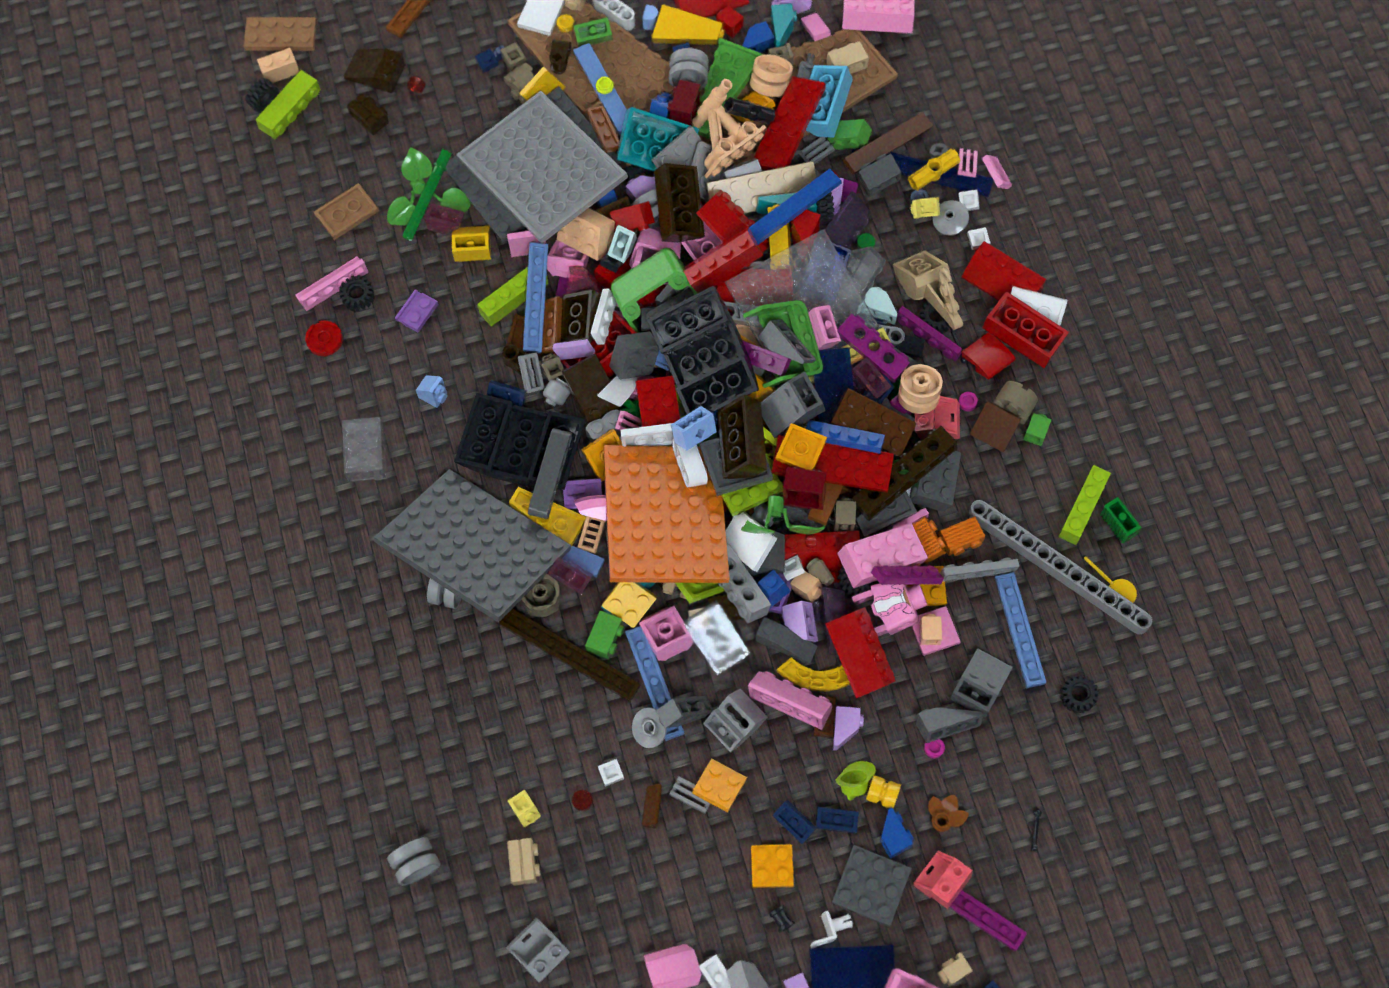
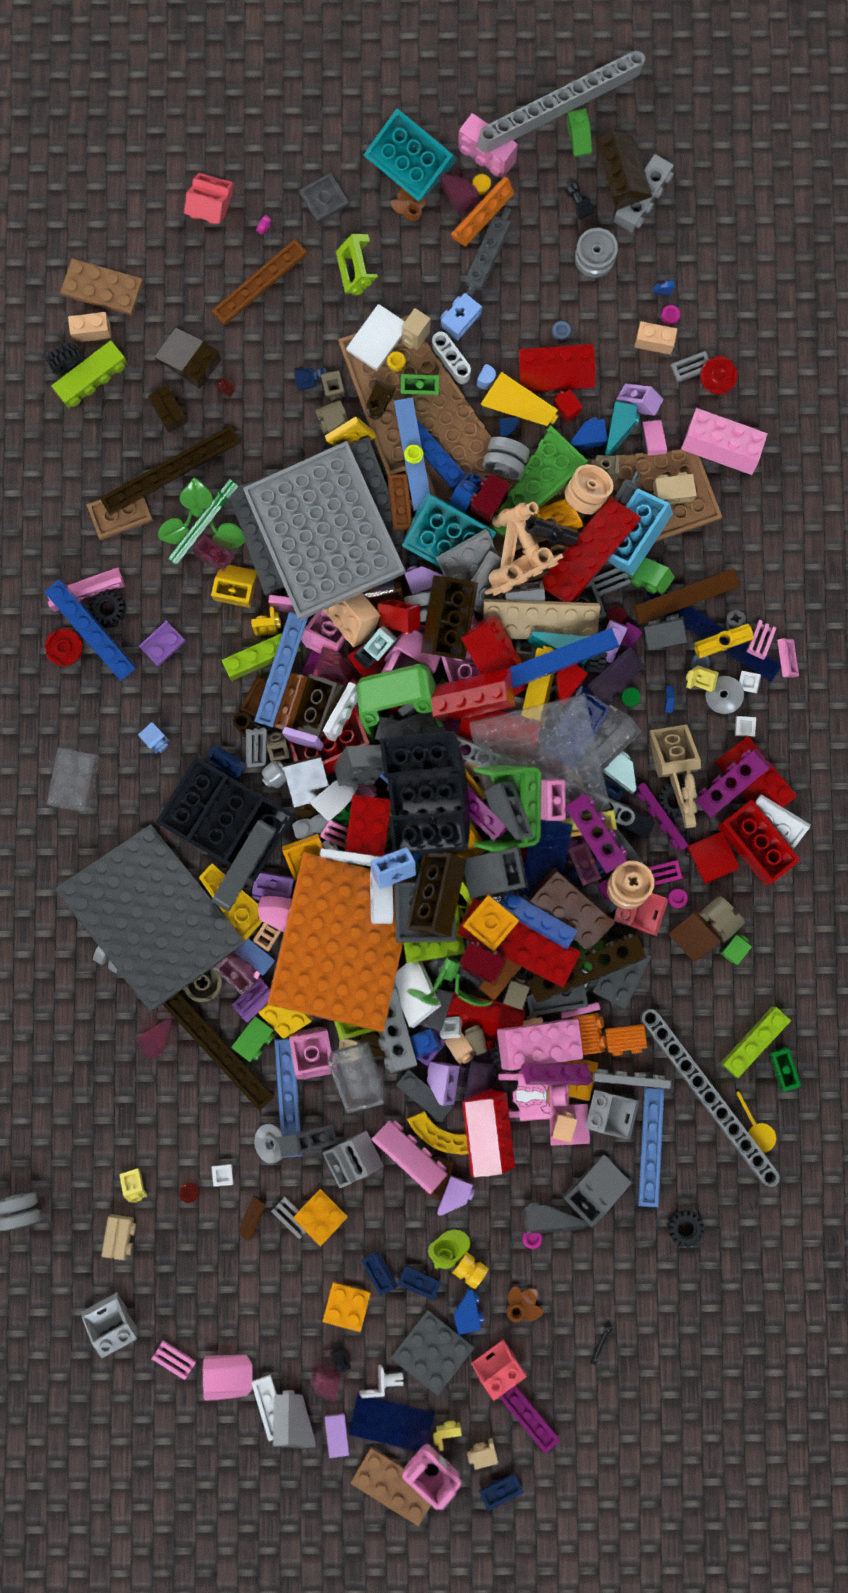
camera: 15 degrees right, 15 degrees up
none -> blue brick [44,579,137,681]
none -> dark brown plate [100,425,241,516]
none -> clear pink slope [136,1018,174,1059]
none -> bright pink tile [152,1340,196,1380]
none -> medium lavender plate [232,977,270,1023]
none -> yellow bracket [251,607,281,636]
none -> clear pink slope [310,1367,341,1402]
none -> blue plate [417,420,466,490]
none -> light yellow bracket [433,1421,462,1451]
none -> light grey piece [585,1090,639,1139]
none -> dark pink tile [648,860,683,886]
none -> blue tile [665,686,675,713]
none -> magenta brick [696,749,772,818]

